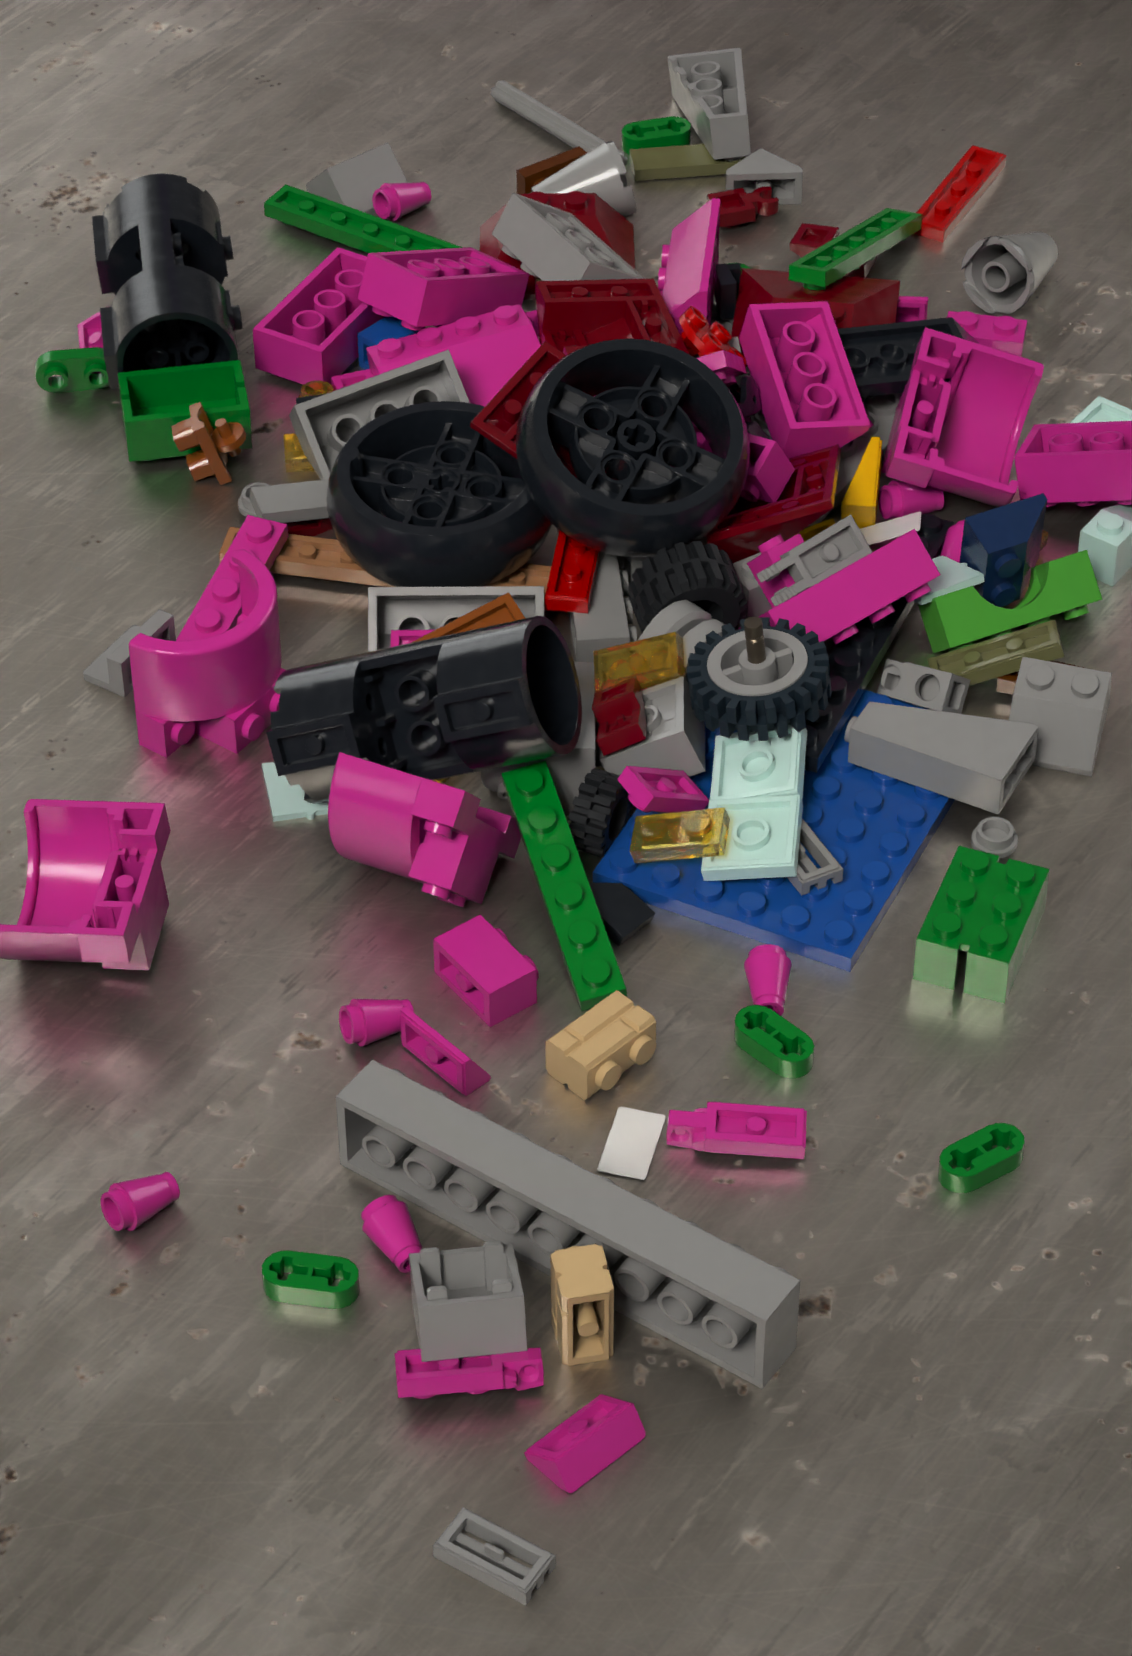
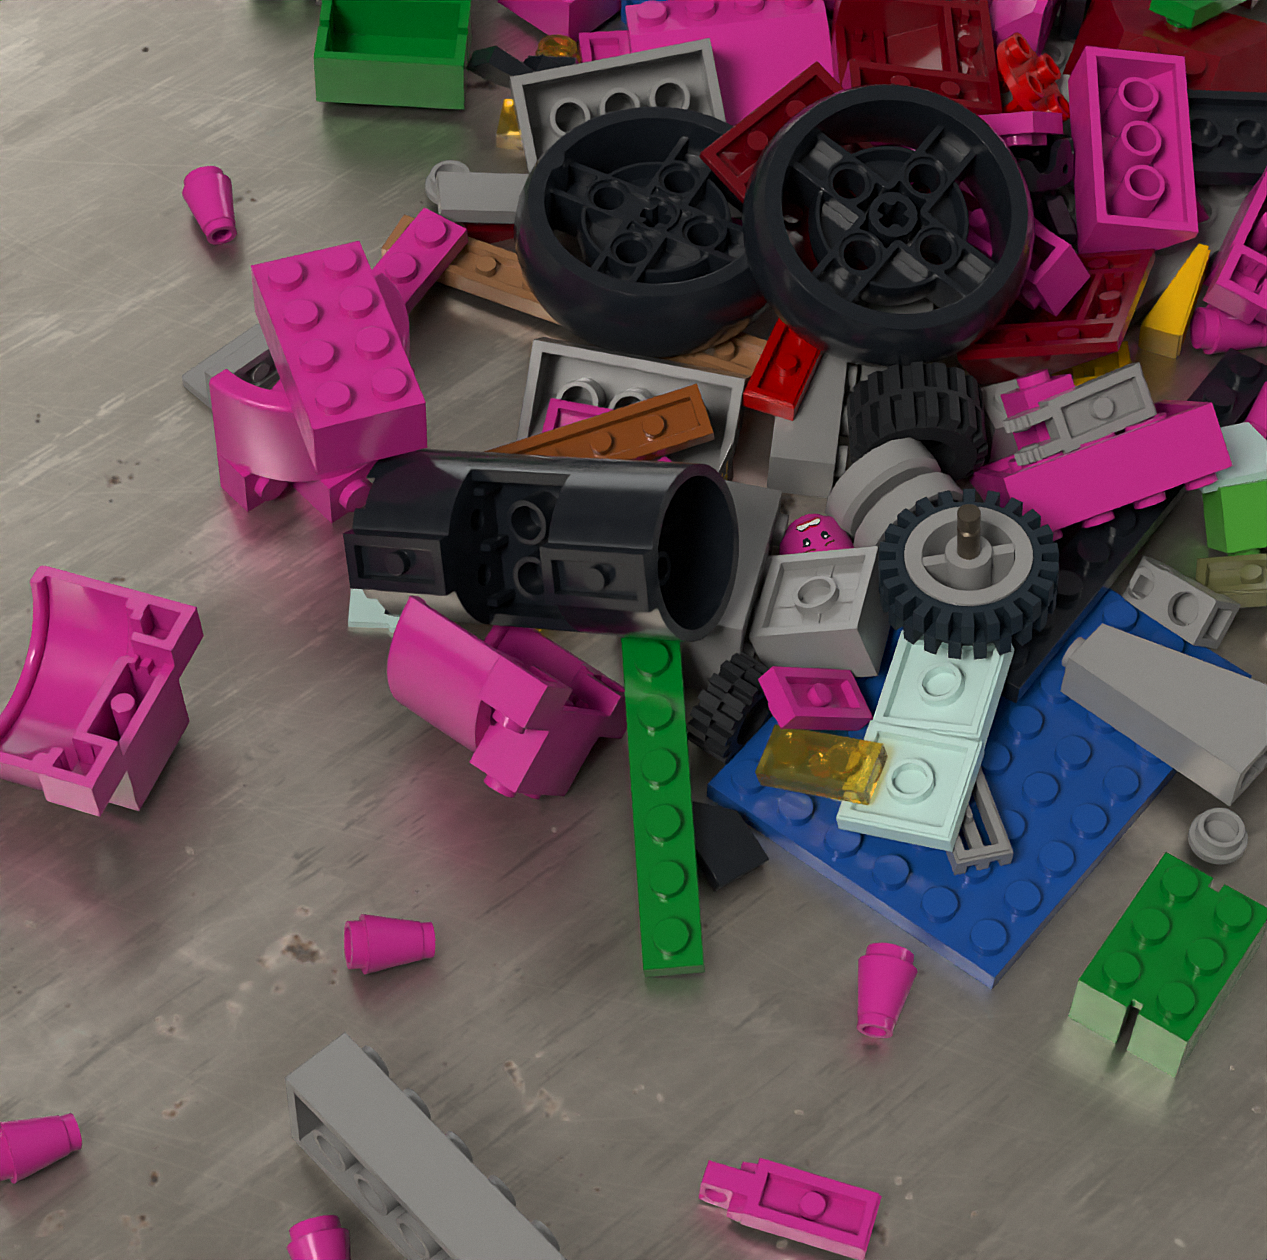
camera: 10 degrees right, 10 degrees up
dark orange hips [171,402,246,486] -> none
dark pink slope [400,1007,491,1096] -> none
dark pink brick [433,915,539,1027] -> none
tan brick [545,990,656,1100] -> none
dark red slope [592,676,646,756] -> none
clear yellow plate [593,632,685,692] -> none
white sticker [597,1107,666,1180] -> none
green beam [734,1005,814,1079] -> none
white sticker [860,511,922,545] -> none
none -> dark pink cone [182,166,237,245]
none -> dark pink brick [251,241,427,475]
none -> black slope [466,46,563,88]

